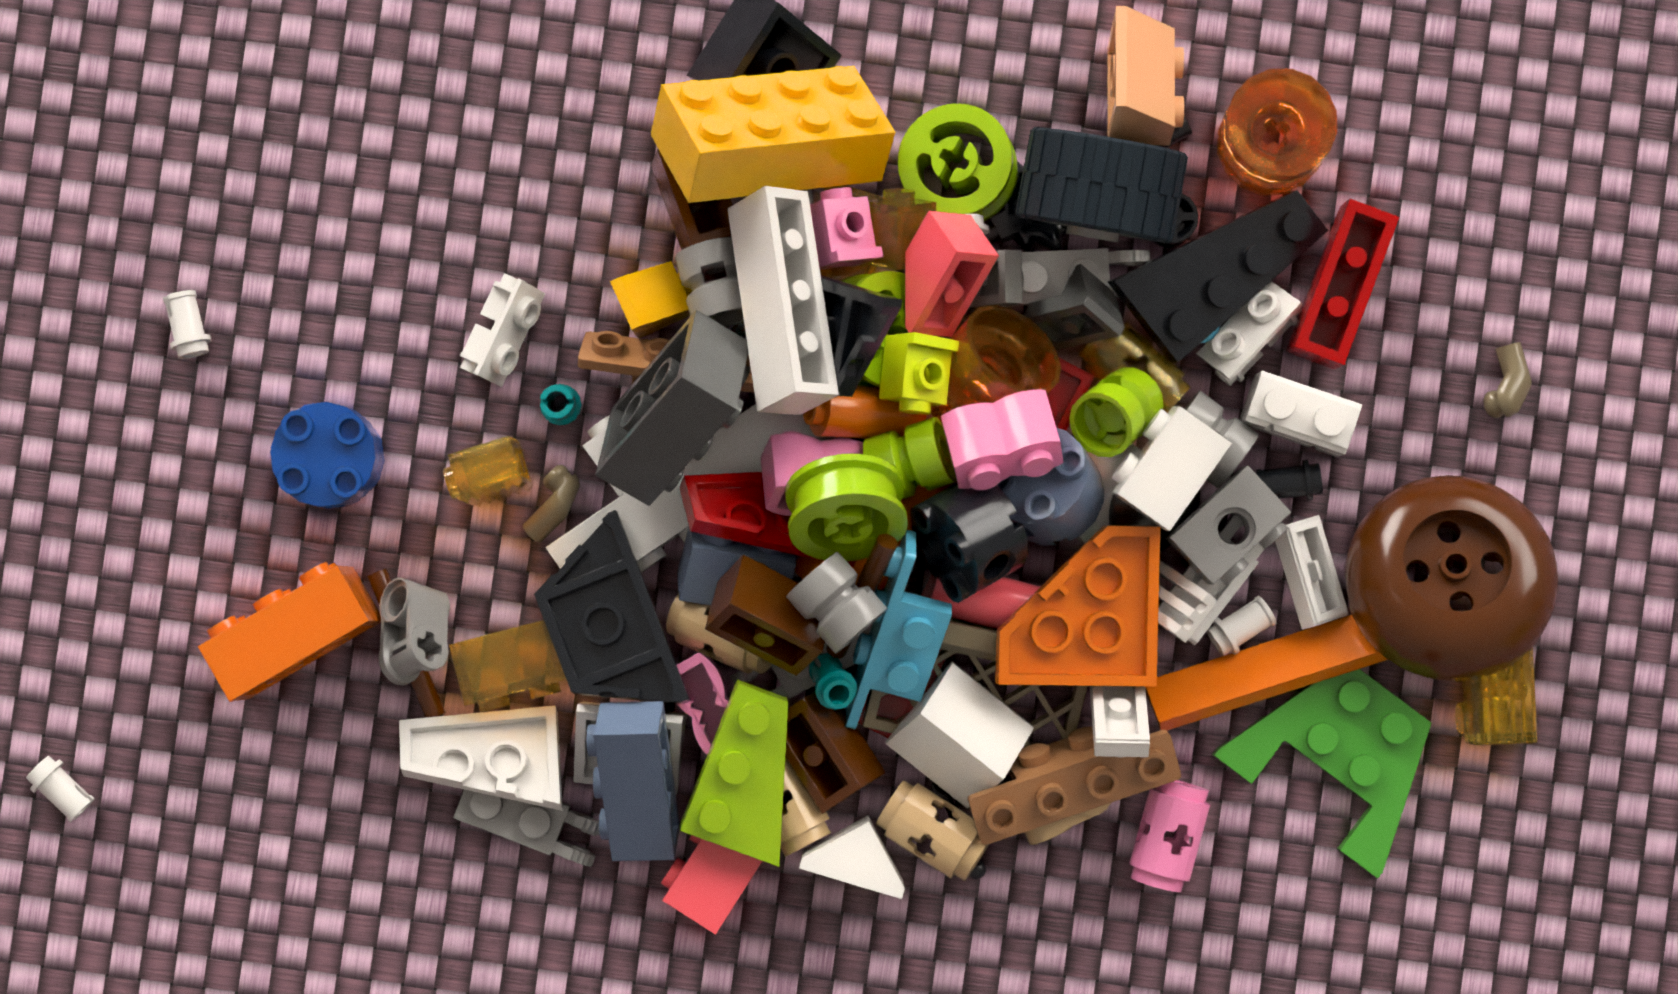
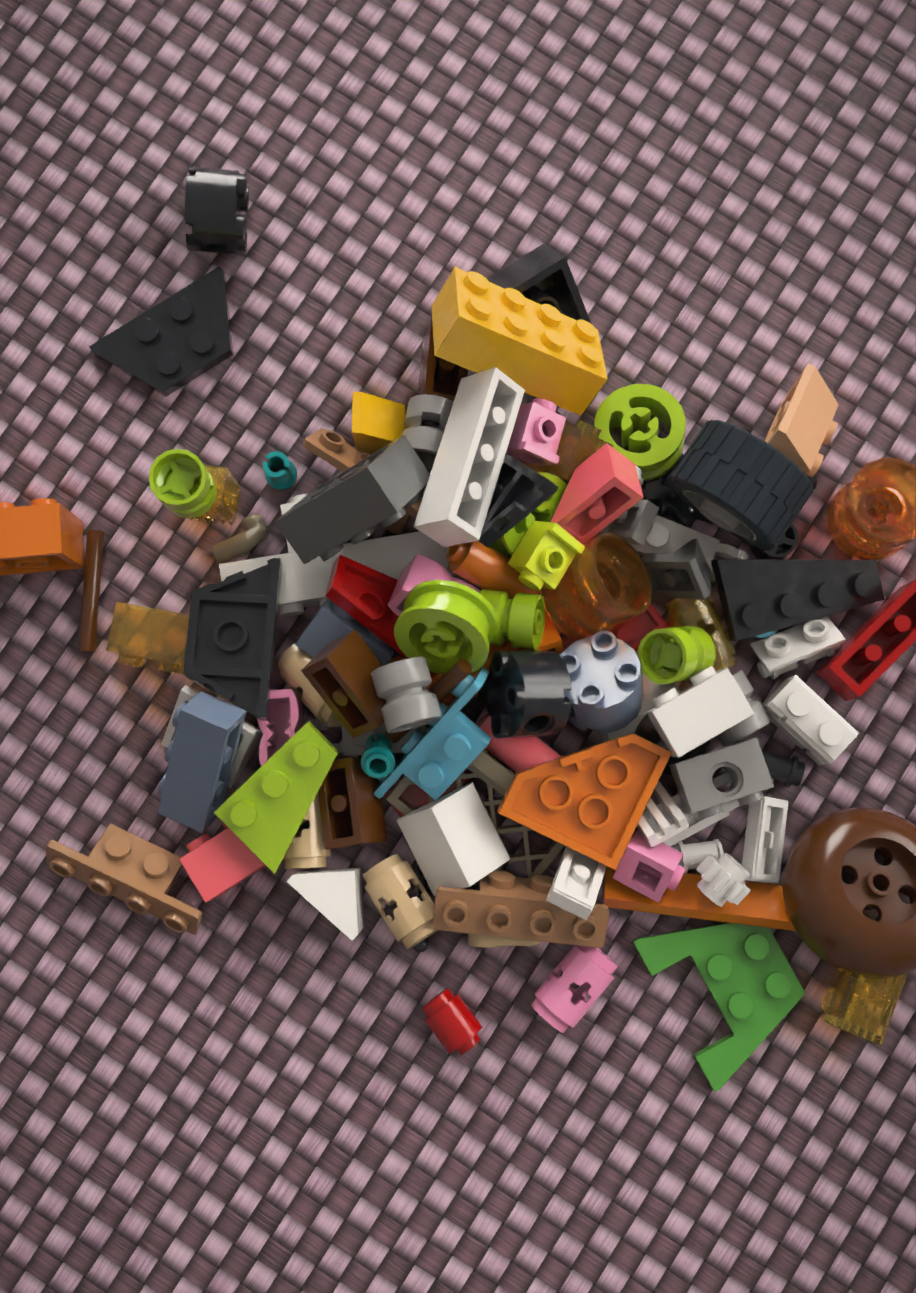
camera: 20 degrees right, 5 degrees down
white pin [163,290,212,359] -> none
blue brick [270,402,385,509] -> none
light grey piece [378,577,450,685] -> none
white wing [399,705,563,811] -> none
light grey hinge [453,790,600,867] -> none
white hinge [460,273,546,387] -> none
bright pink brick [941,390,1064,490] -> none
none -> medium nougat bracket [46,823,202,935]
none -> black wing [89,266,233,397]
none -> lime wheel [148,449,217,519]
none -> black brick [185,167,249,254]
none -> red brick [421,988,482,1055]
none -> bright pink brick [613,829,686,903]
none -> white gear [696,853,751,907]

